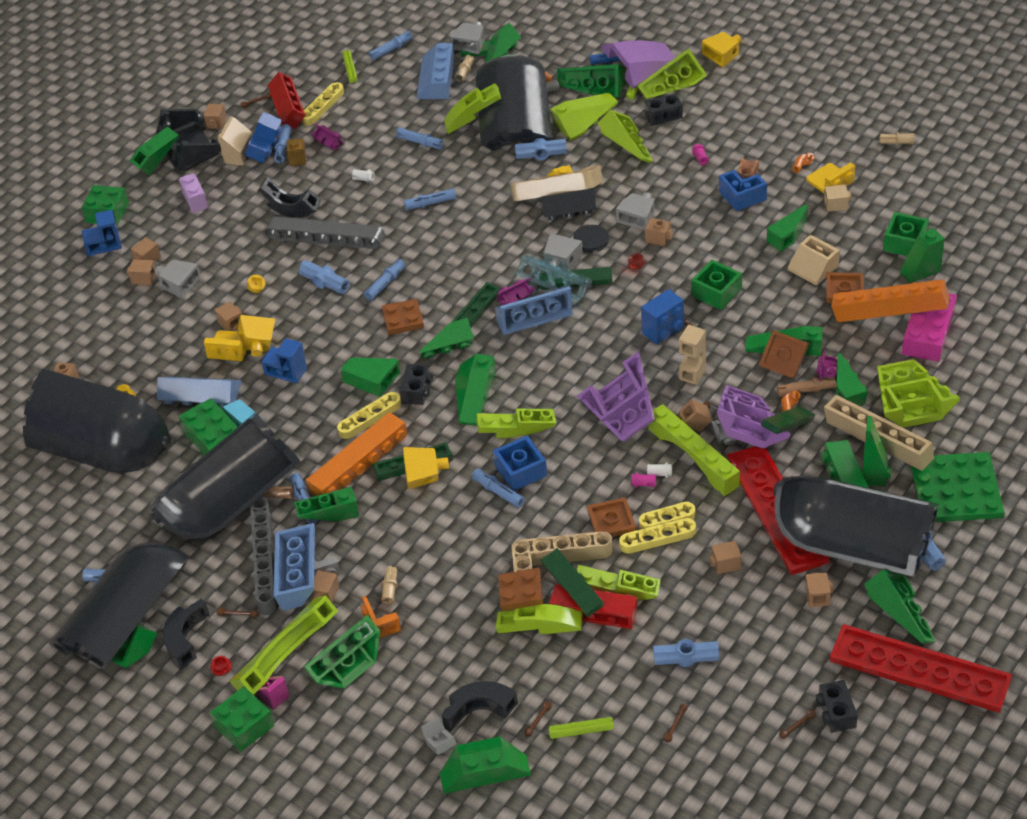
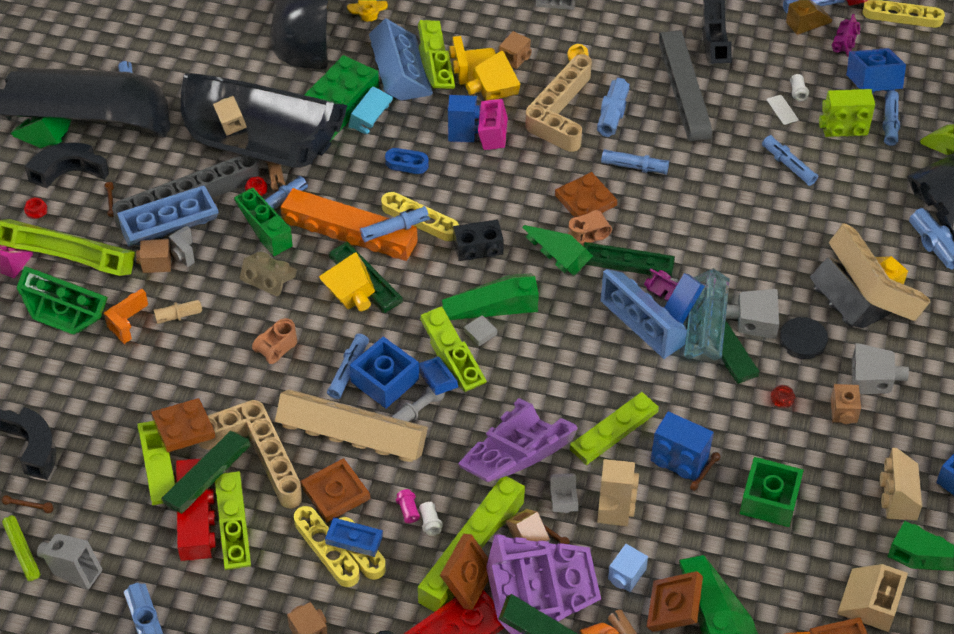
camera: 65 degrees right, 5 degrees up
green slope [341,358,400,397] -> none
none -> light grey torso [37,534,103,590]
none -> tan brick [213,96,247,136]
none -> dark tan bracket [240,252,297,296]
none -> red plate [245,177,268,196]
none -> nougat piece [252,318,298,364]
none -> tan brick [275,389,428,462]
none -> blue plate [325,518,383,557]
none -> medium blue pin [360,206,430,242]
none -> blue plate [385,148,429,174]
none -> light grey pin [391,386,445,422]
none -> lime slope [418,20,455,89]
none -> blue tile [419,357,458,395]
none -> dark orange plate [440,533,489,610]
none -> light grey tile [464,315,497,346]
none -> dark pink brick [478,99,508,150]
none -> tan beam [525,54,592,152]
none -> light grey bracket [550,473,578,513]
none -> nougat piece [568,210,612,246]
none -> lime plate [570,392,659,465]
none -> light blue brick [608,544,648,592]
none -> blue tile [664,273,705,324]
none -> white sticker [767,95,799,125]
none -> lime brick [819,89,875,137]
none -> blue brick [847,48,906,93]
none -> tan slope [880,448,922,520]

